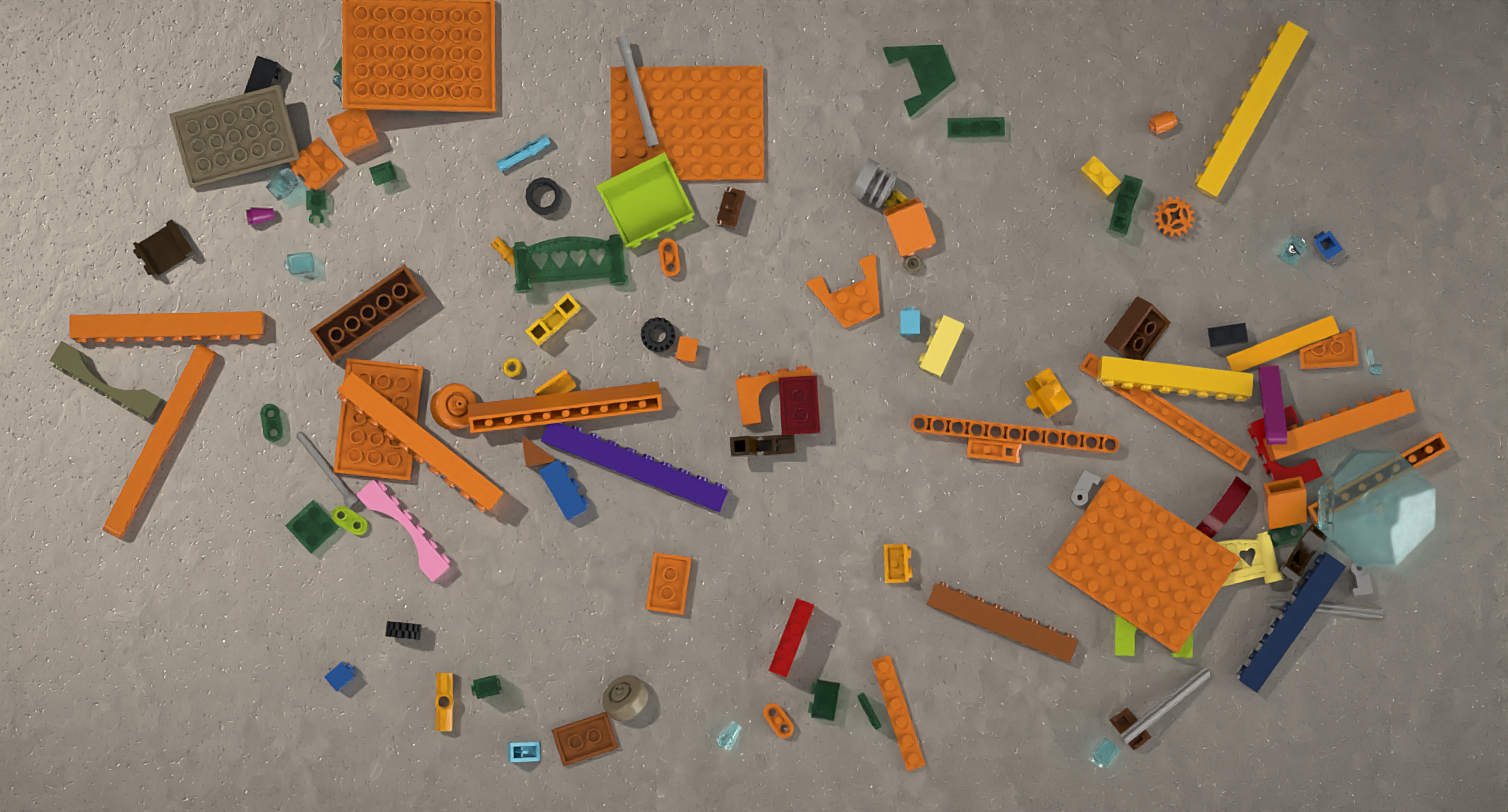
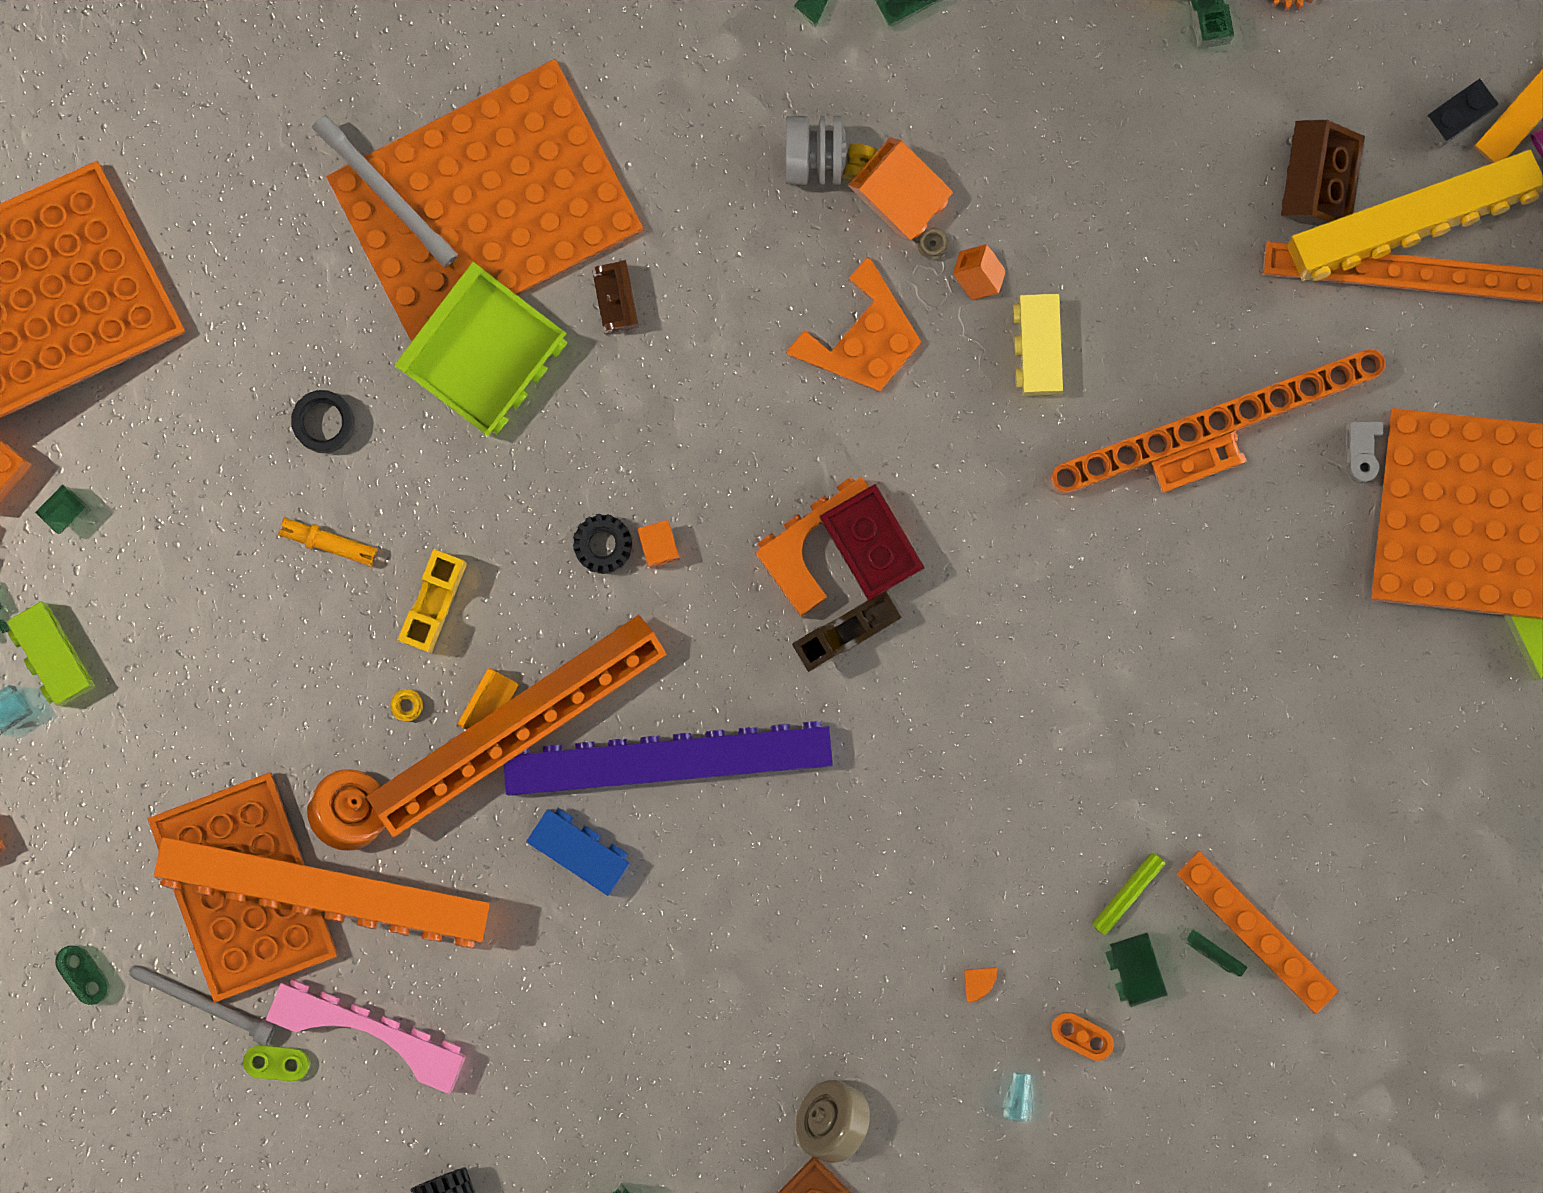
camera: 20 degrees left, 0 degrees up
clear green plate [285,500,340,554] -> none
dark orange brick [310,264,428,363] -> none
medium azure pin [495,134,551,172] -> none
clear green piece [513,234,629,293] -> none
dark orange slope [522,437,556,467] -> none
orange plate [645,552,692,615] -> none
orange plate [658,239,680,277] -> none
red arch [768,598,815,678] -> none
light orange bracket [883,543,912,583] -> none
medium azure brick [900,307,920,335] -> none
dark orange brick [926,581,1079,663] -> none
light orange piece [1025,367,1072,419] -> none
none -> lime brick [7,601,96,707]
none -> orange panel [953,244,1005,300]
none -> orange tile [964,967,997,1003]
none -> lime axle [1092,853,1165,935]

